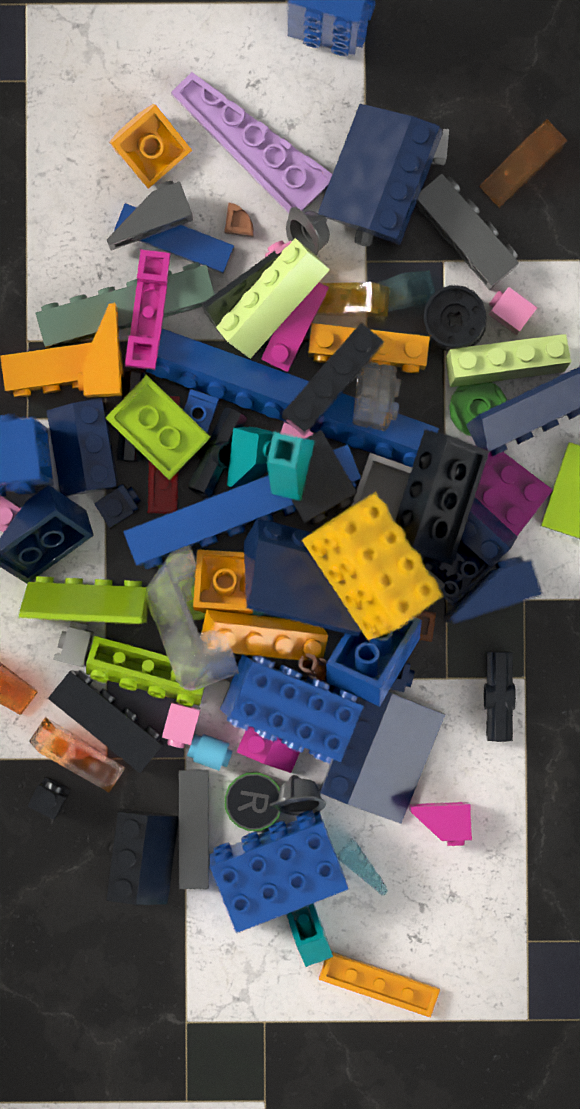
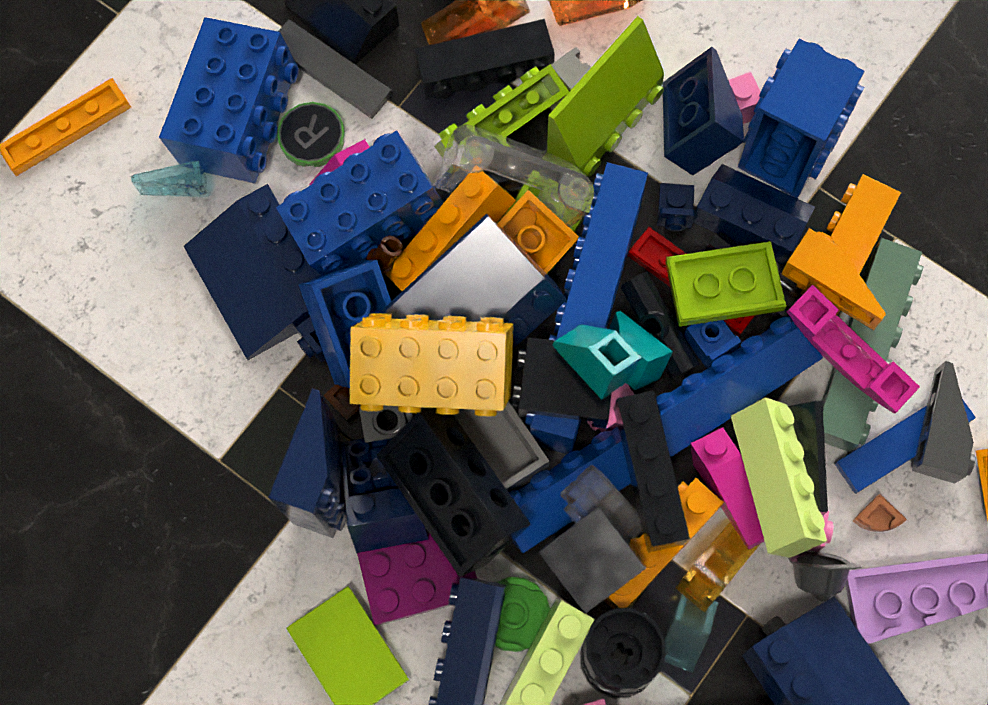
camera: 135 degrees right, 15 degrees down
bright pink brick [162,702,201,749] -> none
medium azure brick [187,734,233,771] -> none
dark grey piece [269,775,326,815] -> none
teal slope [286,903,333,967] -> none
dark pink slope [409,802,472,846] -> none
black piece [484,652,516,742] -> none
none -> black tile [539,505,647,614]

